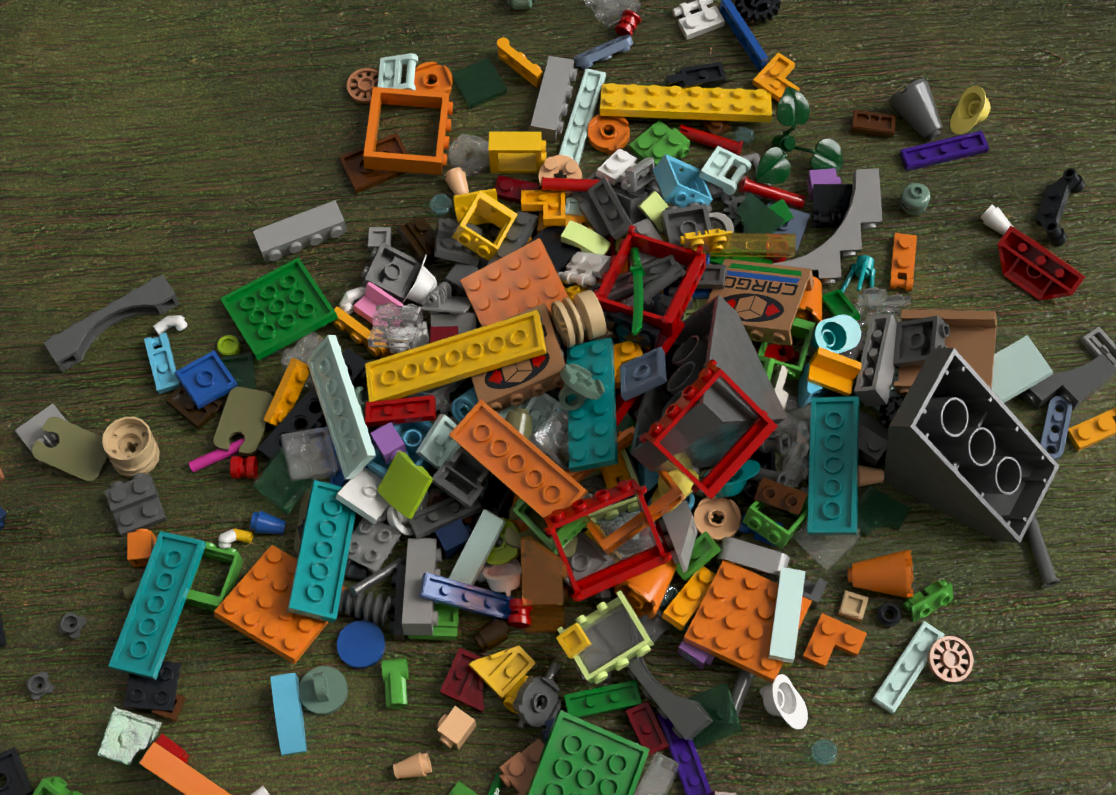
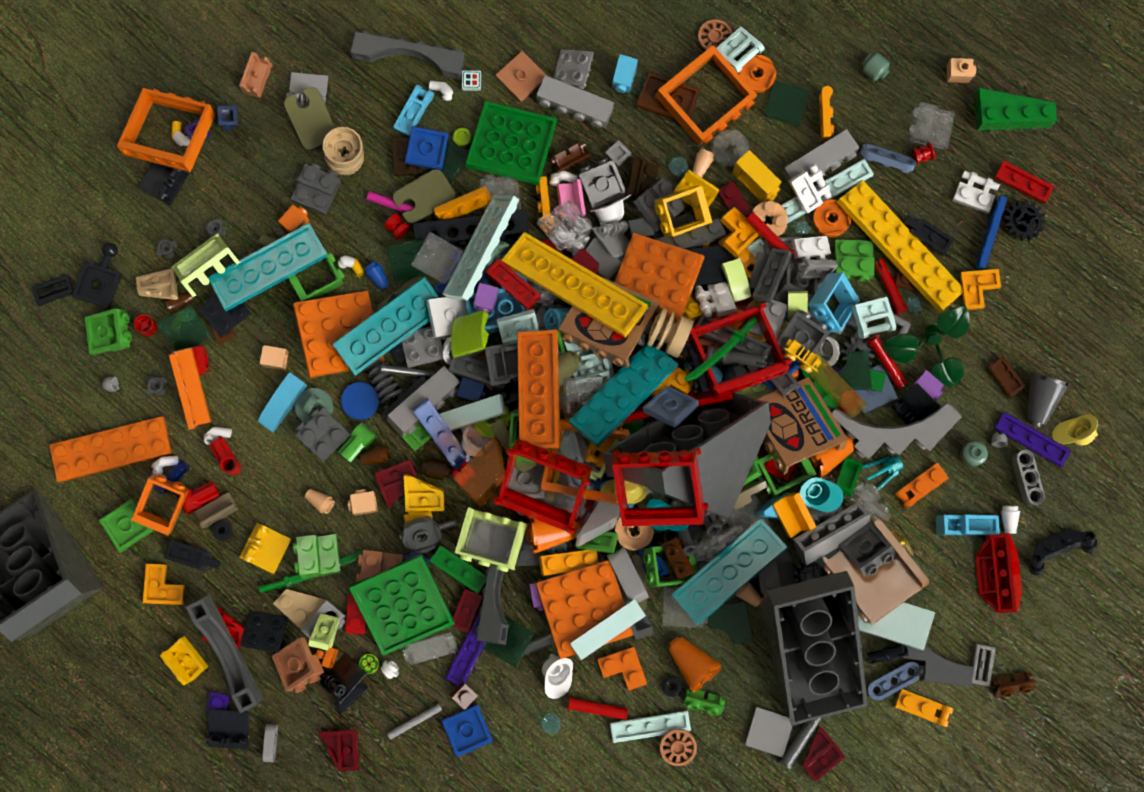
camera: 40 degrees right, 15 degrees up
yellow tile [556,623,592,659] -> none
sand green tile [559,364,605,410] -> none
tan tile [838,590,869,622] -> none
none -> red wheel [134,314,158,337]
none -> tan wing [136,268,178,300]
none -> reddish brown cone [164,292,194,314]
none -> yellowish green window [171,233,240,297]
none -> light nougat panel [260,345,289,371]
none -> dark grey plate [296,408,351,462]
none -> reddish brown cone [360,445,390,466]
none -> light aqua tile [462,71,481,91]
none -> nougat plate [495,51,547,103]
none -> reddish brown hinge [550,141,590,173]
none -> light grey hinge [553,49,594,90]
none -> red pin [567,696,628,720]
none -> medium azure slope [612,54,638,93]
none -> light grey tile [744,707,792,757]
none -> white plate [789,163,832,213]
none -> clear light blue plate [792,222,812,234]
none -> dark red wing [802,727,846,782]
none -> black pin [867,644,909,665]
none -> medium azure slope [936,515,1000,536]
none -> light grey hinge [991,432,1007,448]
none -> light grey beam [1012,450,1045,506]

